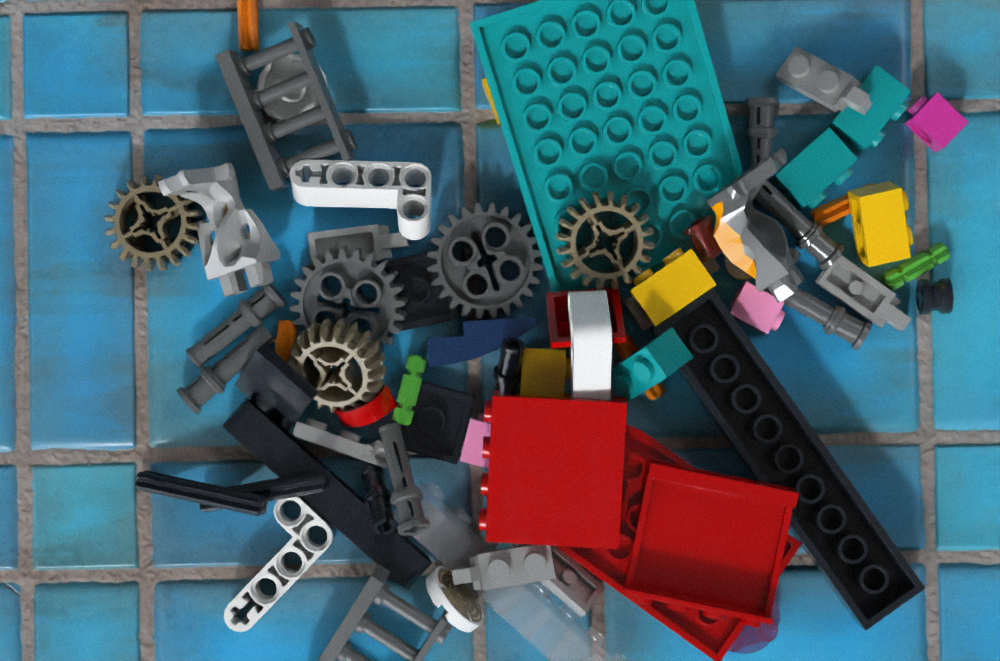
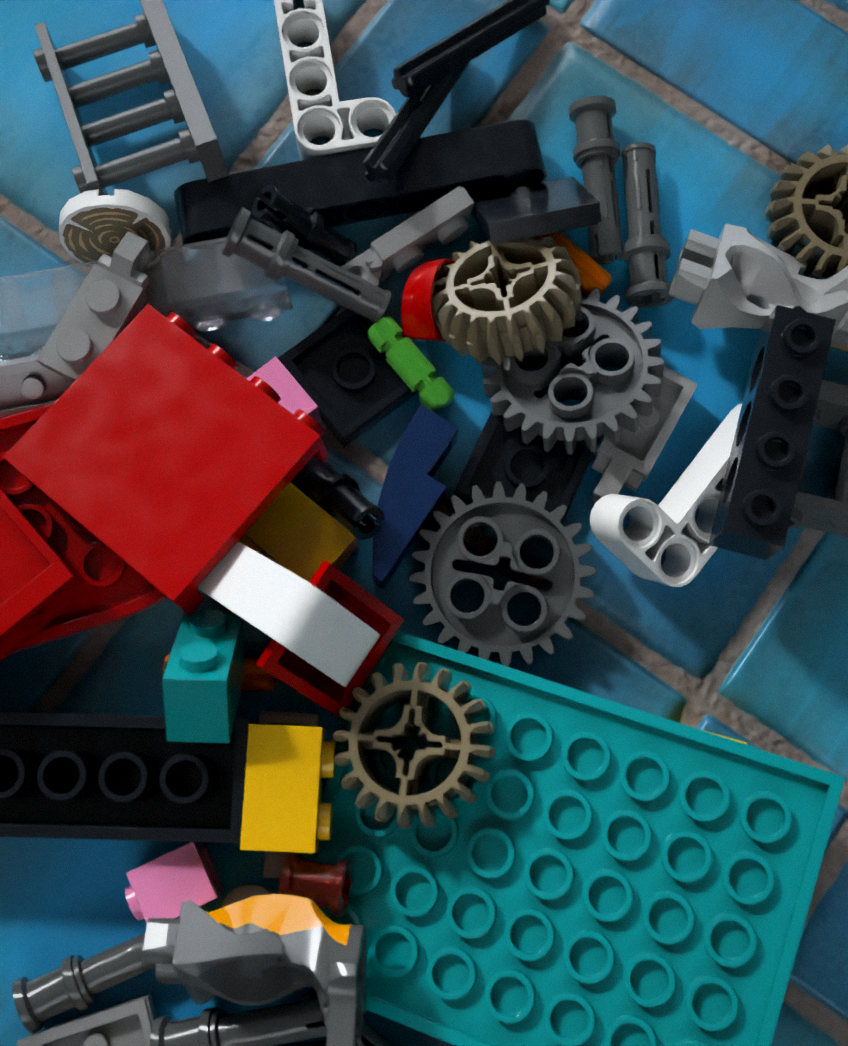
camera: 120 degrees right, 10 degrees down
none -> black brick [708,305,836,560]

